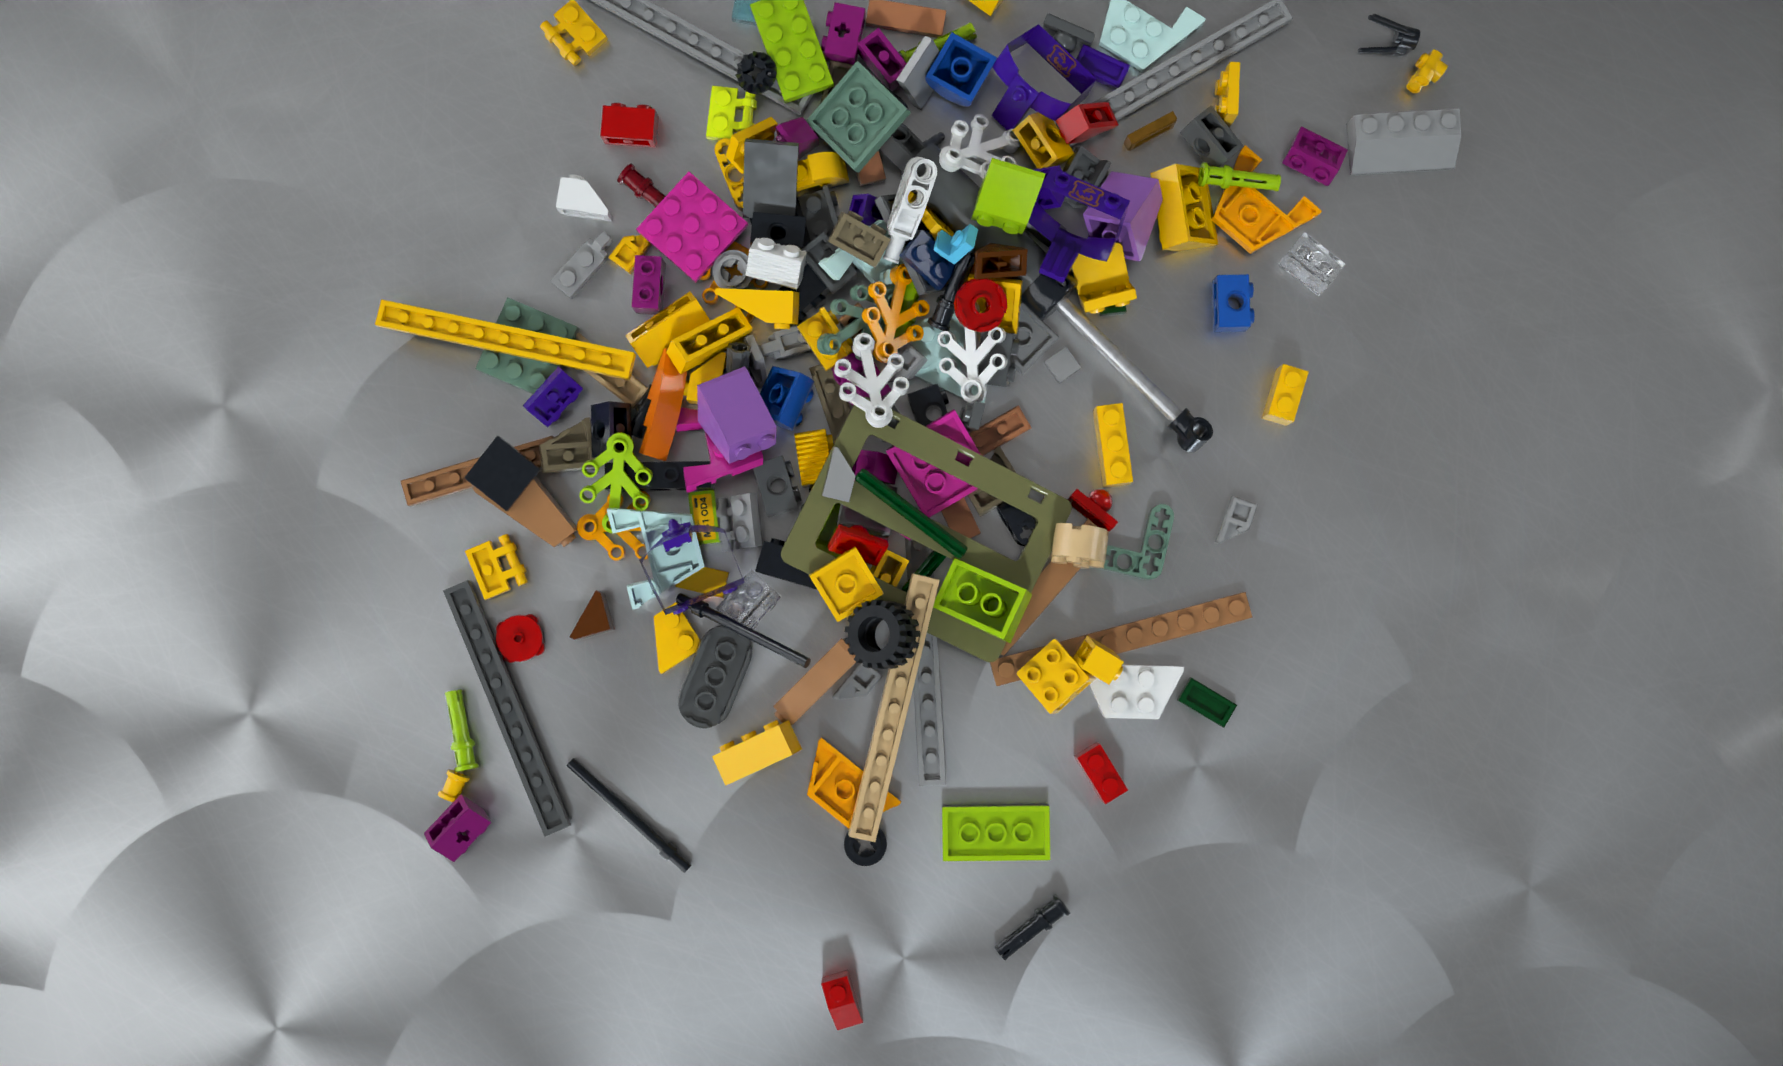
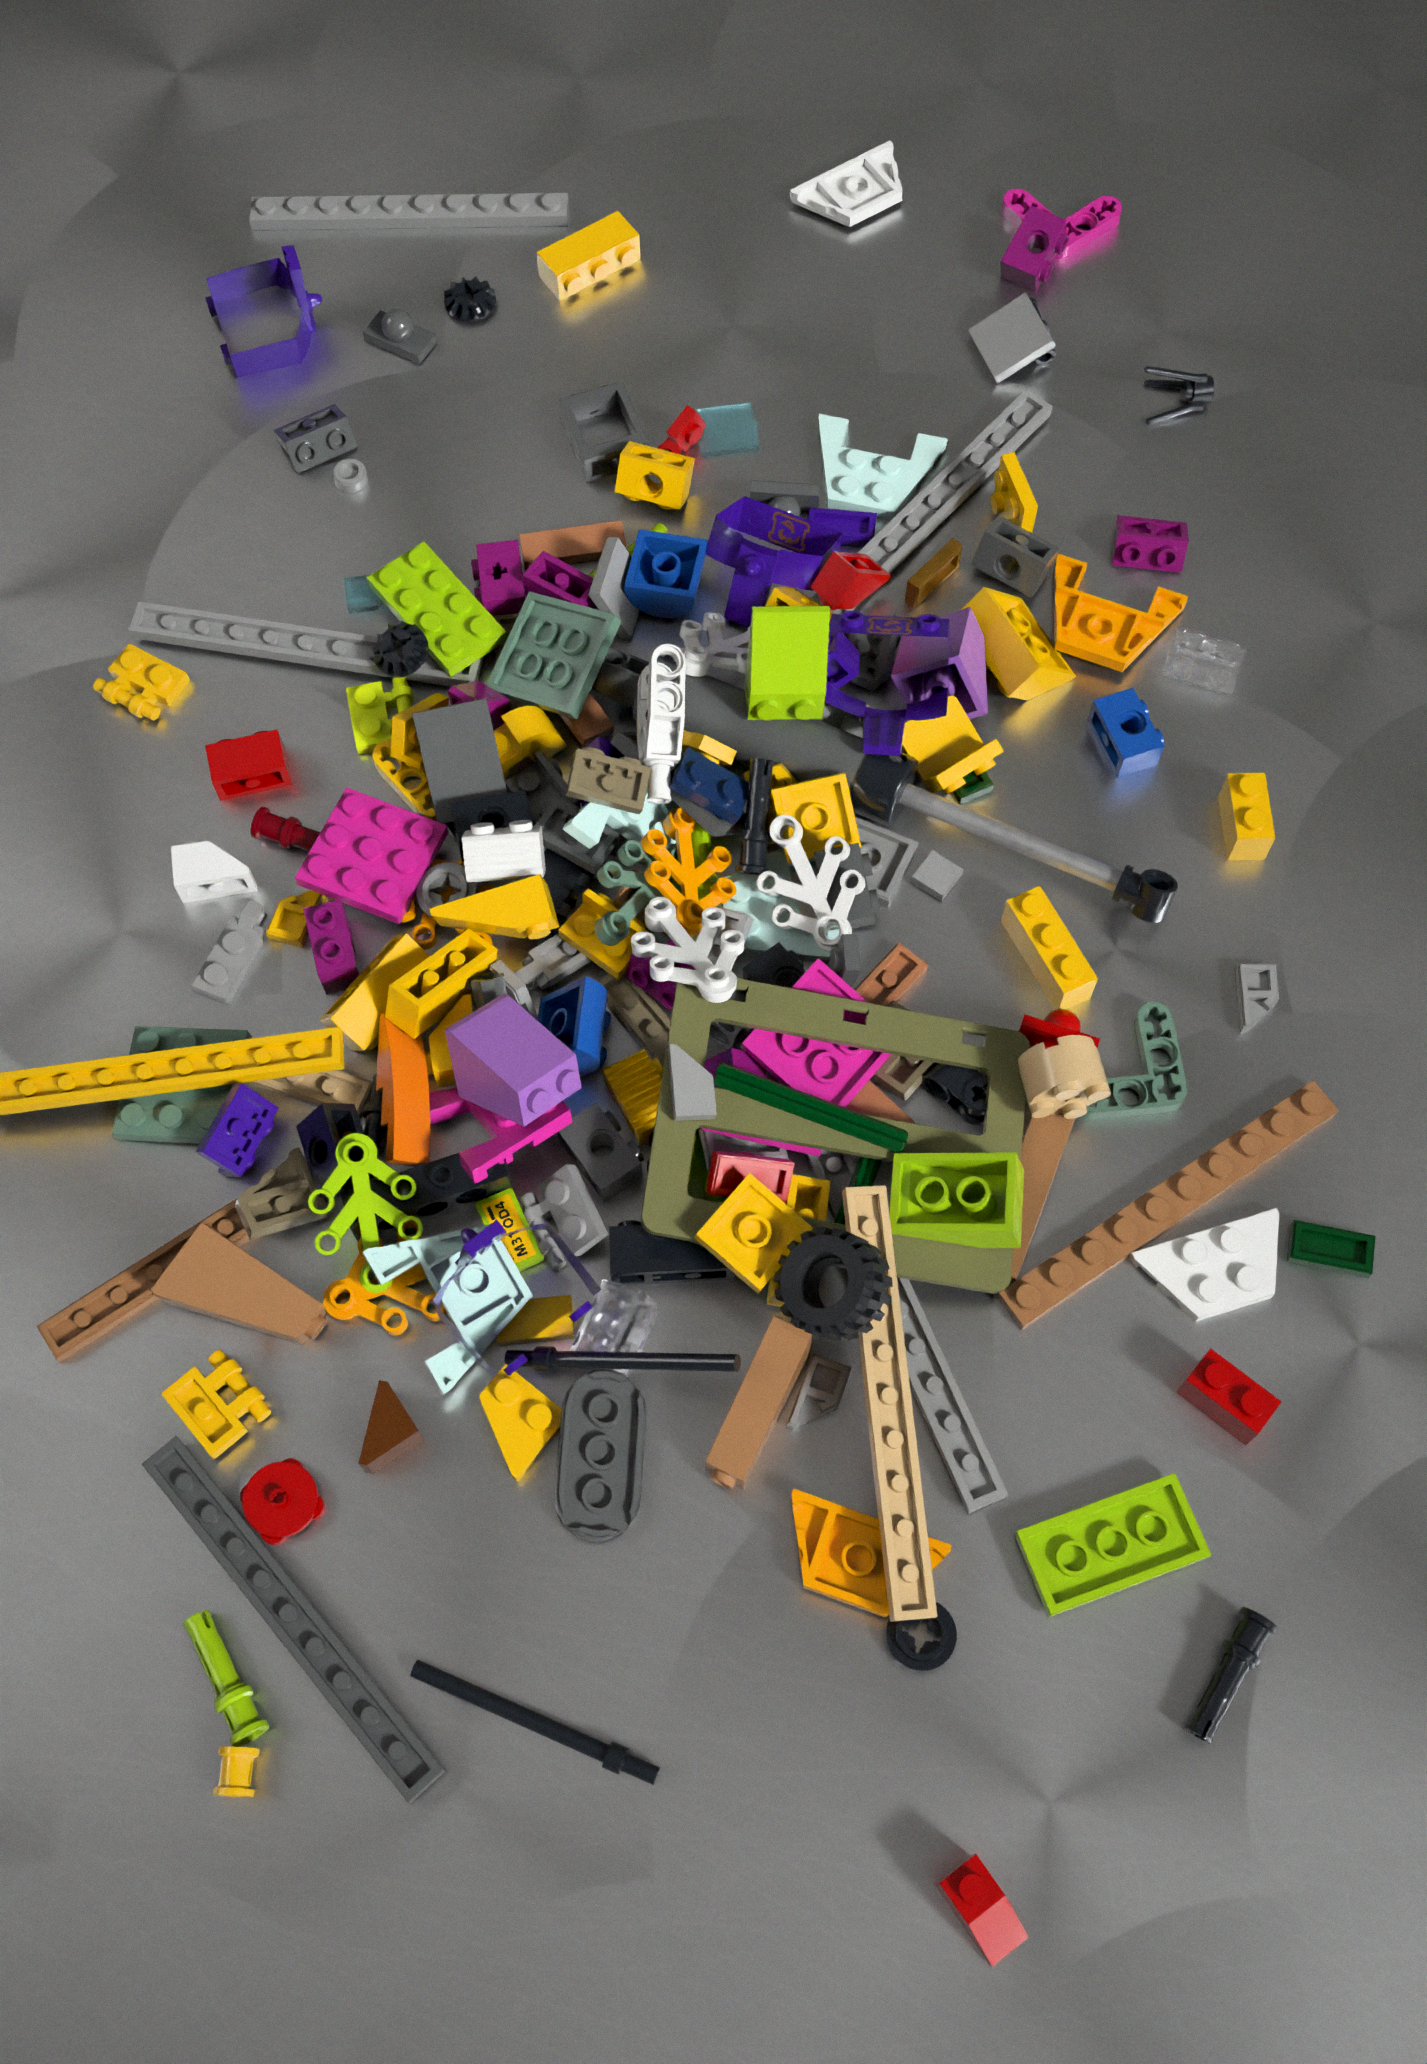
camera: 20 degrees left, 20 degrees down
magenta brick [424,794,491,862] -> none
black tile [464,436,541,511] -> none
yellow brick [712,719,802,786] -> none
medium azure bracket [934,224,978,264] -> none
red tile [954,279,1008,332] -> none
reddish brown slope [974,243,1028,279] -> none
yellow bracket [1017,639,1096,714] -> none
yellow brick [1073,635,1124,685] -> none
lime pin [1198,162,1281,191] -> none
light grey slope [1346,108,1462,175] -> none
yellow plate [1406,49,1448,93] -> none

